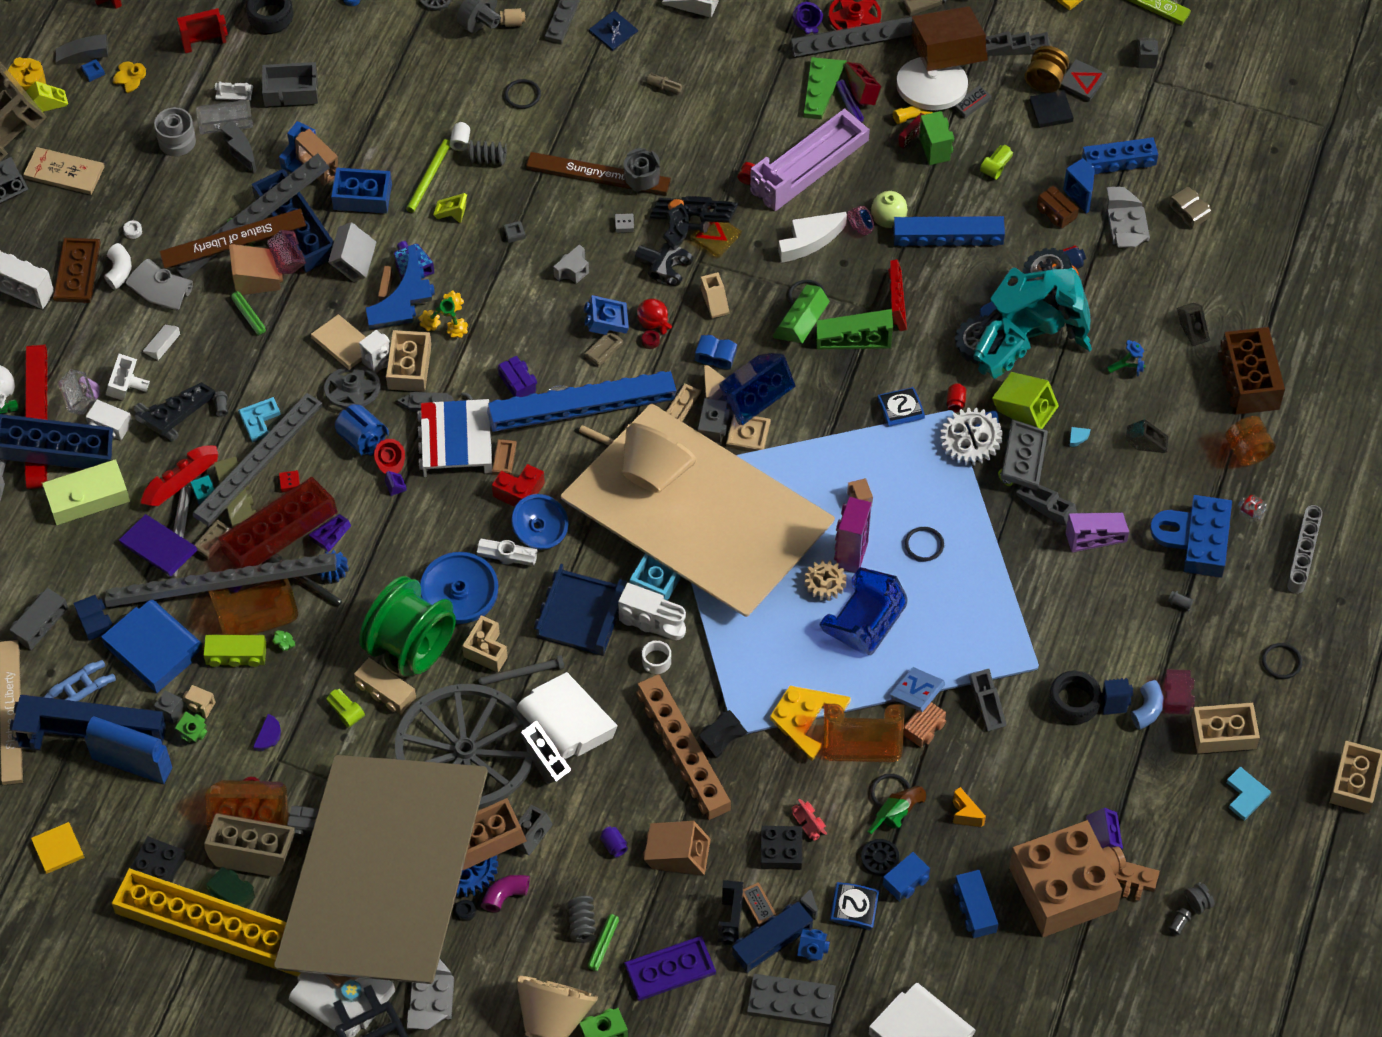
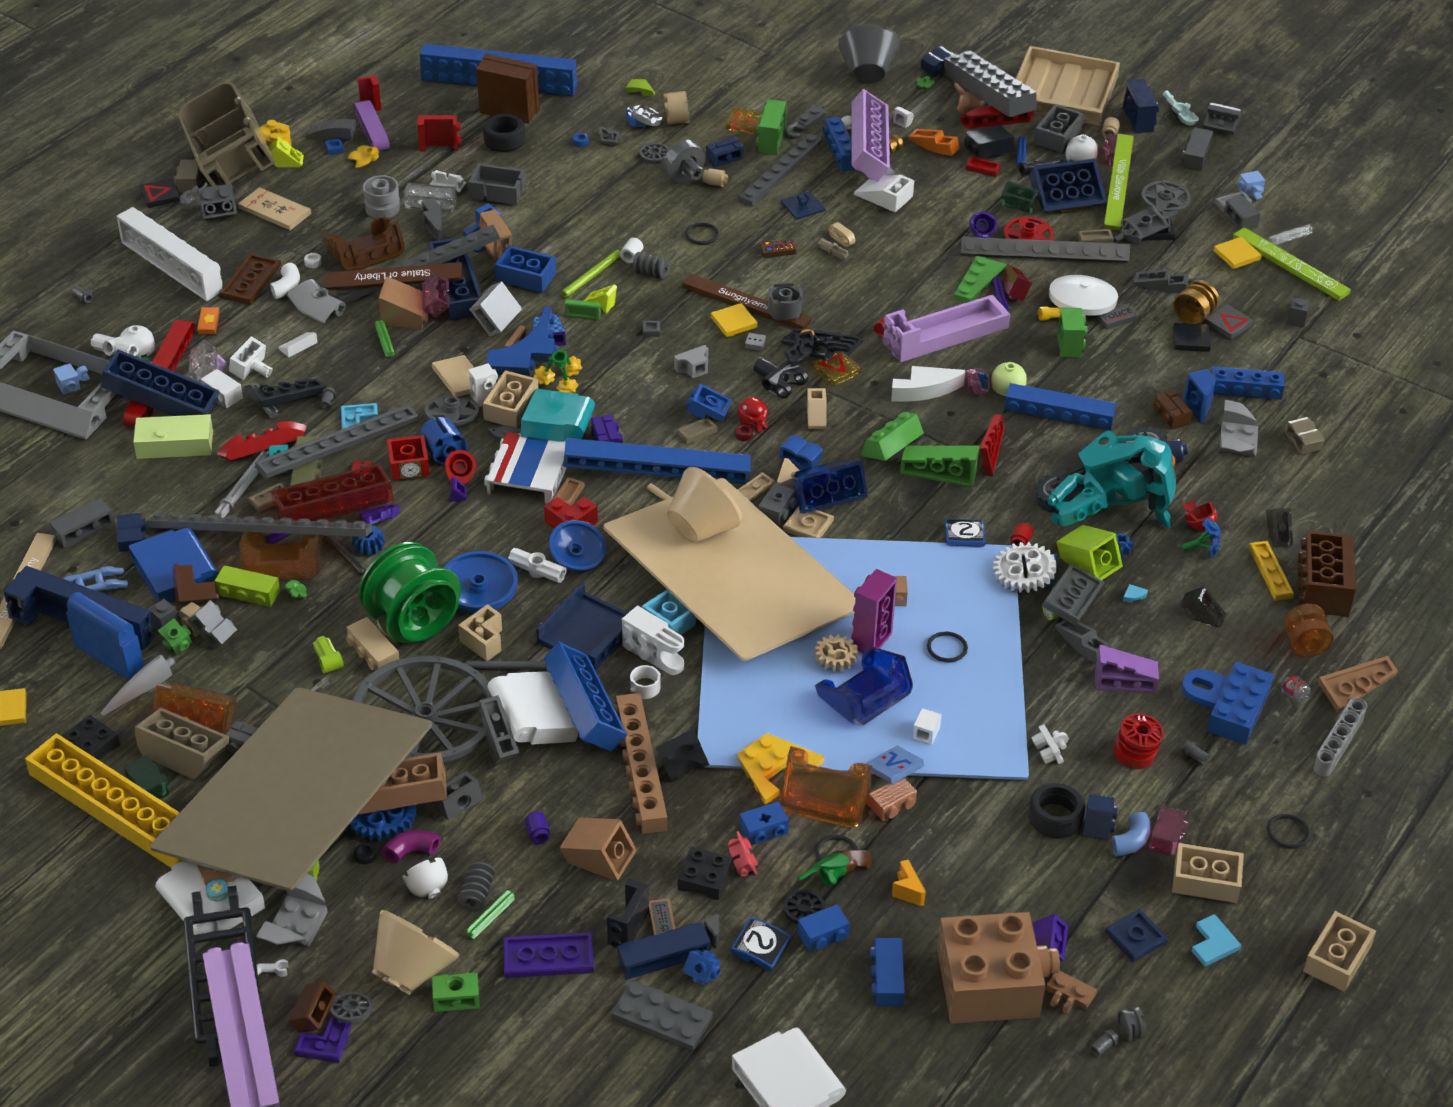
camera: 15 degrees right, 15 degrees down
dark purple tile [119,514,197,576] -> none
dark purple tile [253,714,281,751] -> none
dark red tile [899,113,925,149] -> none
reddish brown container [911,6,988,71] -> none
dark grey slope [968,669,1007,731] -> none
lime piece [980,145,1013,179] -> none
none -> light grey piece [101,654,175,716]
none -> reddish brown panel [172,563,219,606]
none -> brick [187,600,237,650]
none -> orange tile [197,307,220,334]
none -> reddish brown windscreen [323,216,405,271]
none -> medium lavender beam [354,100,390,151]
none -> red brick [387,435,430,481]
none -> white cylinder [403,858,448,899]
none -> teal piece [521,389,595,442]
none -> blue brick [544,642,627,752]
none -> bright green tile [565,299,601,320]
none -> yellow tile [711,303,758,337]
none -> blue brick [739,801,789,845]
none -> reddish brown tile [760,239,796,258]
none -> tan beam [828,222,856,247]
none -> white brick [912,708,942,745]
none -> white hips [1031,724,1069,764]
none -> dark blue tile [1105,909,1168,962]
none -> red wheel [1113,714,1164,769]
none -> blue gear [1116,534,1133,557]
none -> red hat [1182,500,1218,532]
none -> yellow tile [1249,541,1294,601]
none -> medium nougat wing [1317,656,1398,713]

